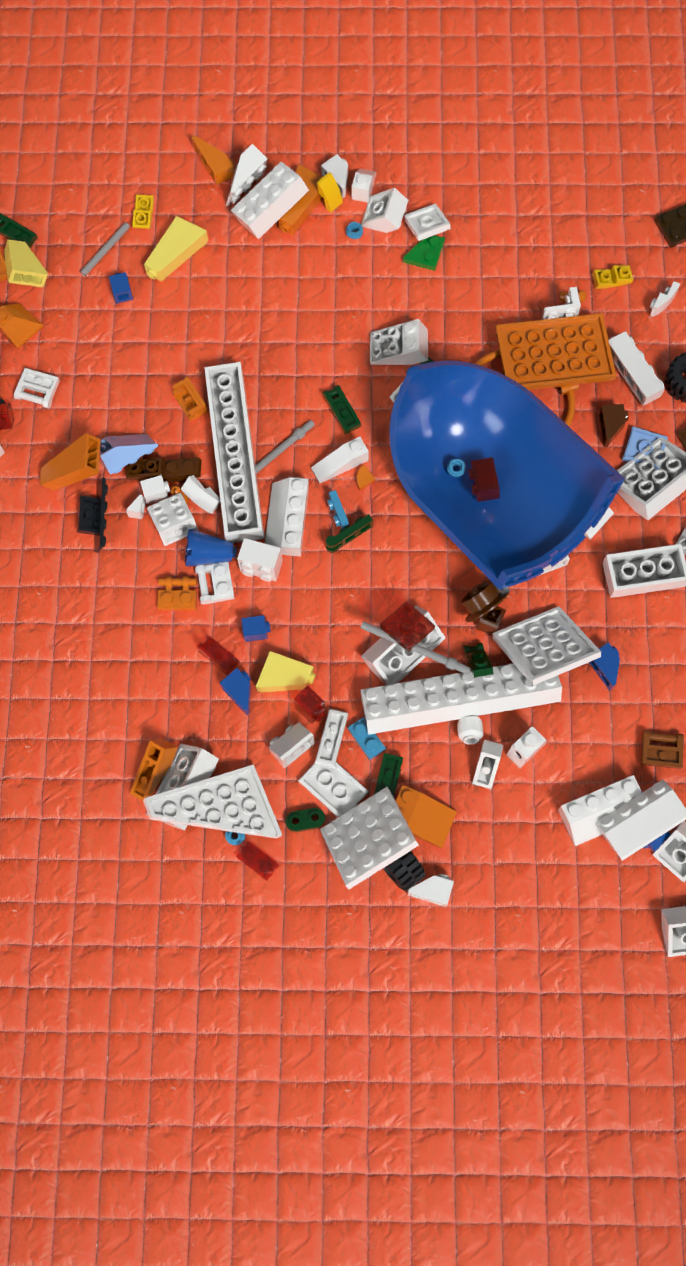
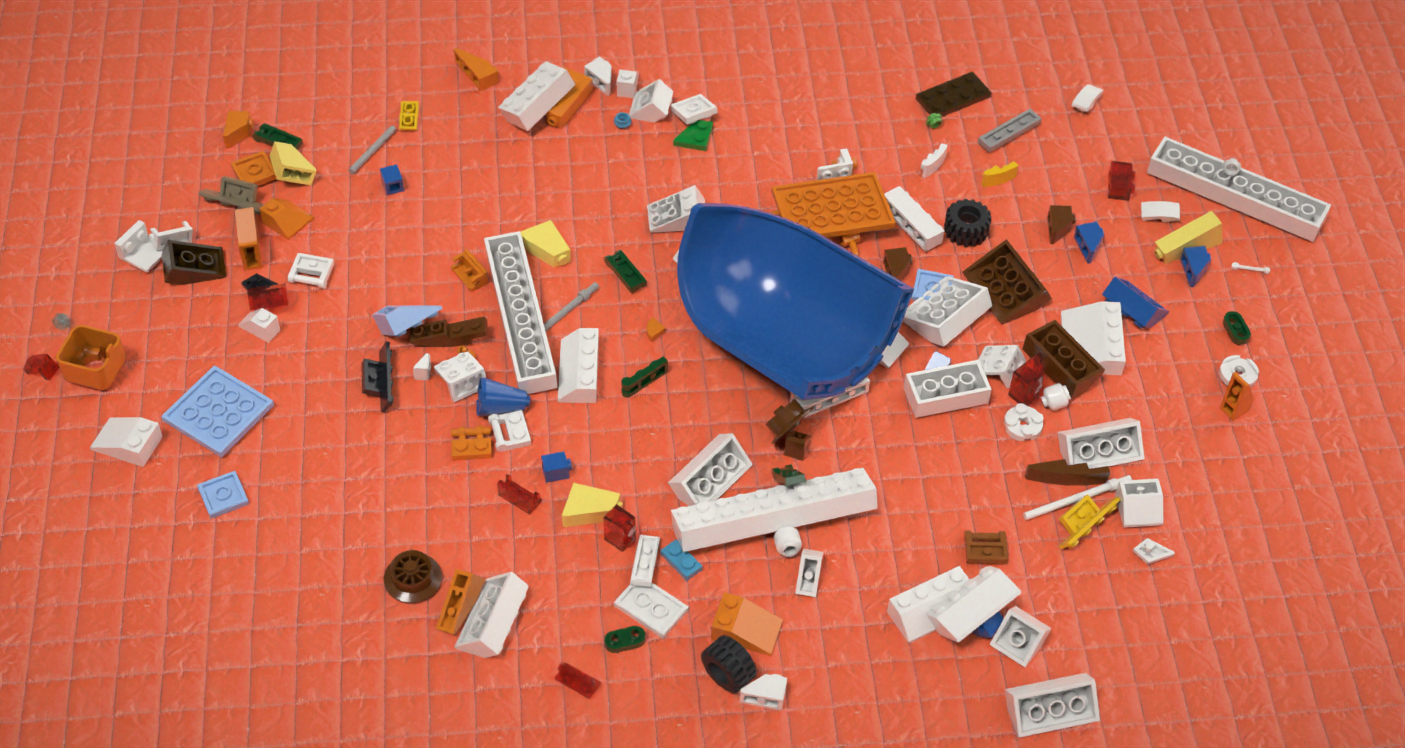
camera: 10 degrees left, 20 degrees down
orange slope [40,433,101,491] -> none
white brick [140,475,170,505] -> none
white wing [143,764,282,839] -> none
light yellow slope [144,216,208,281] -> none
white slope [181,475,221,514] -> none
blue slope [220,668,251,715] -> none
dark azure plate [225,831,245,845] -> none
white slope [226,144,268,207] -> none
white brick [237,538,283,582] -> none
white slope [269,723,315,769] -> none
white slope [311,437,369,484] -> none
yellow slope [317,172,343,213] -> none
white plate [320,787,419,889] -> none
dark azure plate [327,490,349,529] -> none
light grey bar [360,621,471,675] -> none
dark green plate [374,753,403,797] -> none
clear red plate [380,601,435,652] -> none
dark azure plate [447,458,466,477] -> none
clear red brick [468,457,500,502] -> none
white plate [493,606,601,686] -> none
white torso [506,726,547,769] -> none
blue slope [589,642,620,691] -> none
yellow slope [592,265,633,289] -> none
none -> reddish brown piece [384,550,442,603]
none -> light yellow slope [521,220,571,268]
none -> slope [925,351,951,370]
none -> bright green plate [926,113,943,129]

